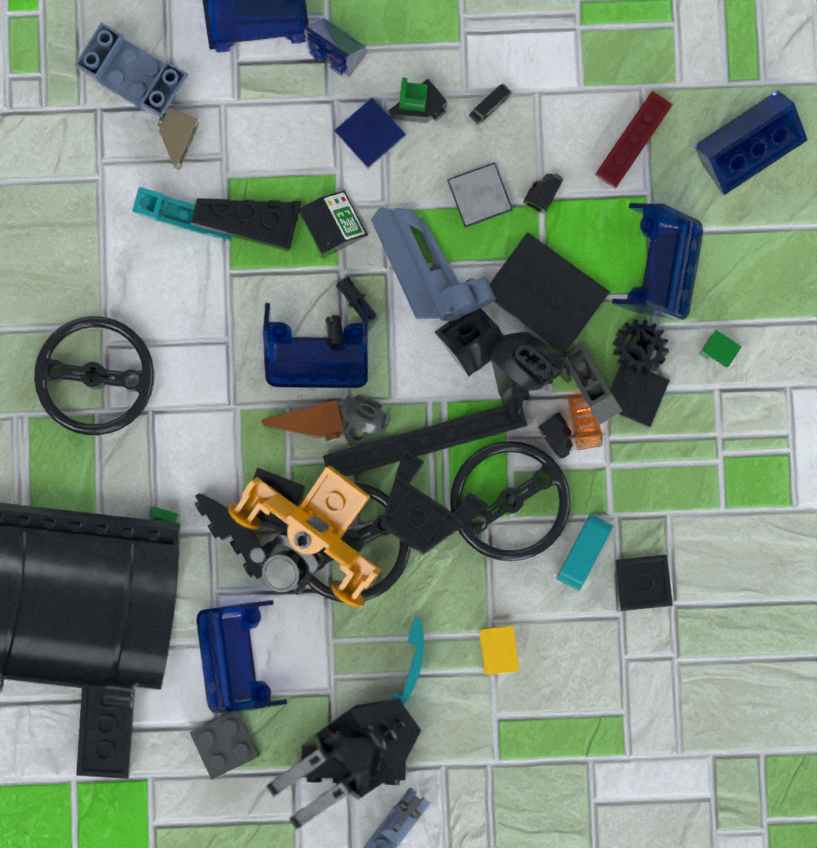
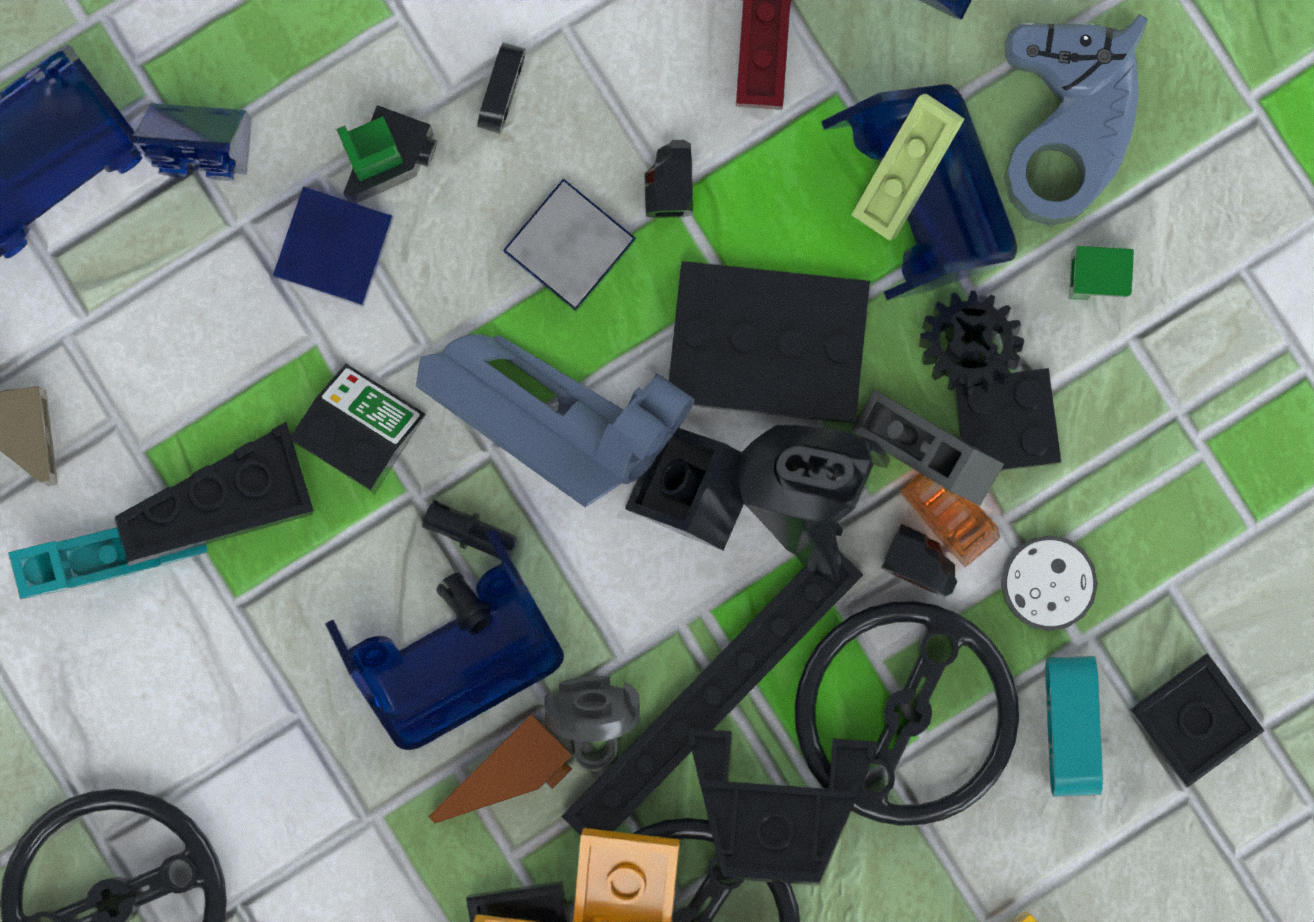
camera: 30 degrees left, 0 degrees up
none -> yellowish green plate [851,93,964,241]
none -> white tile [1001,535,1098,631]
none -> sand blue animal [1004,14,1148,226]

